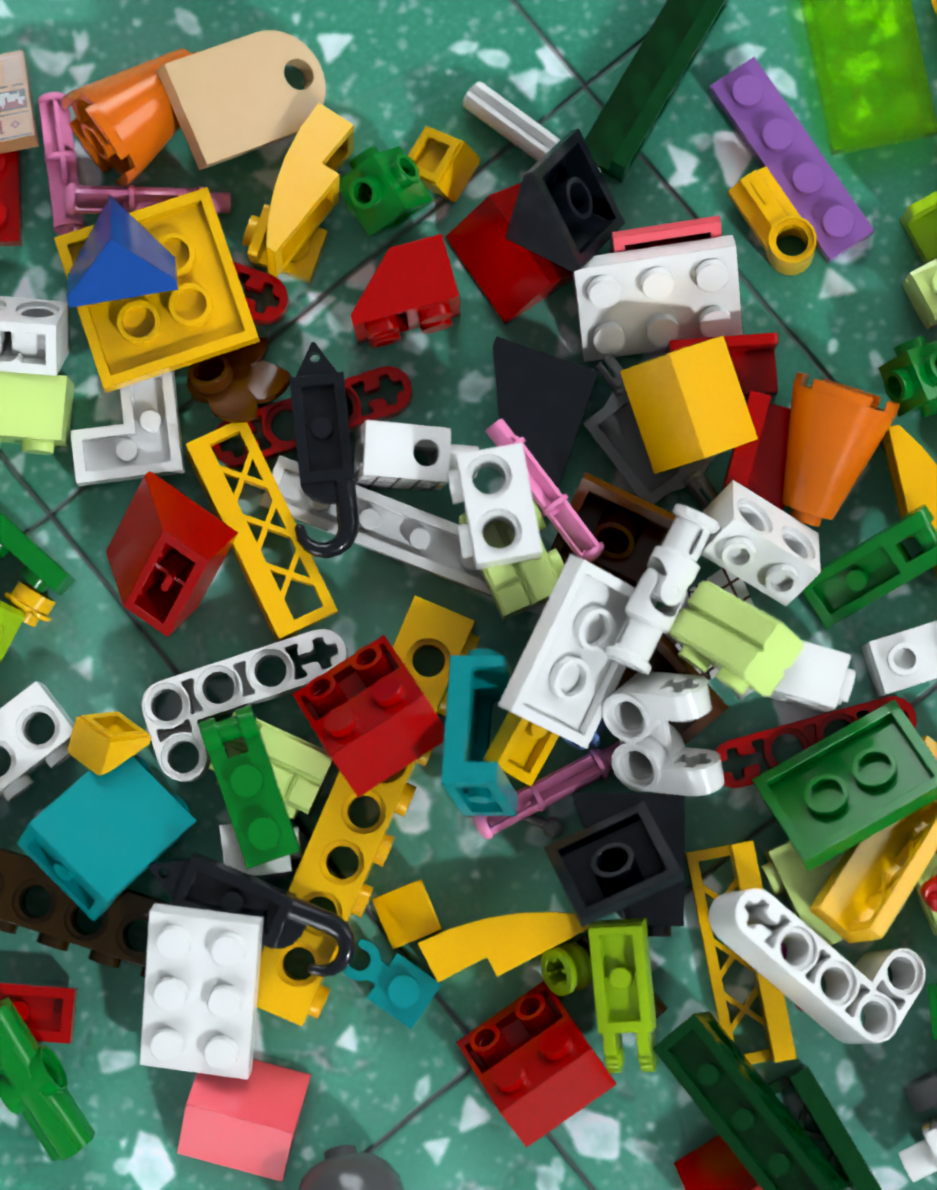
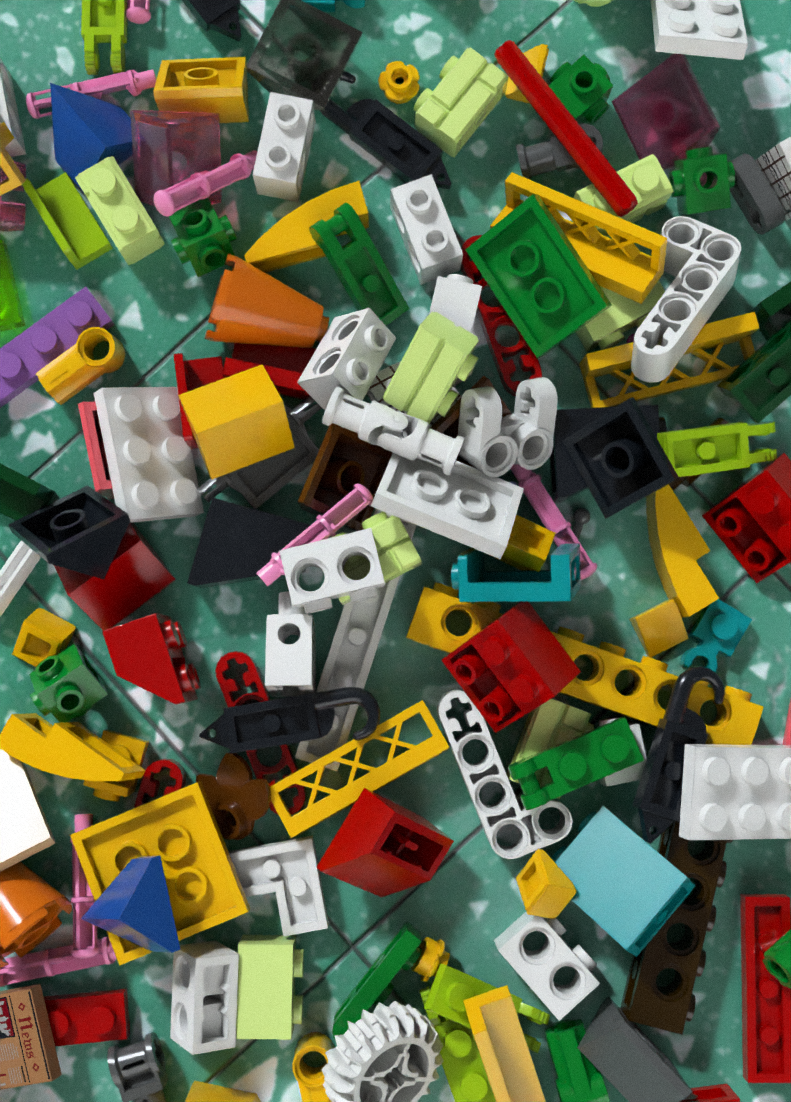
camera: 105 degrees left, 0 degrees up
lime bush [540,941,593,996] -> none

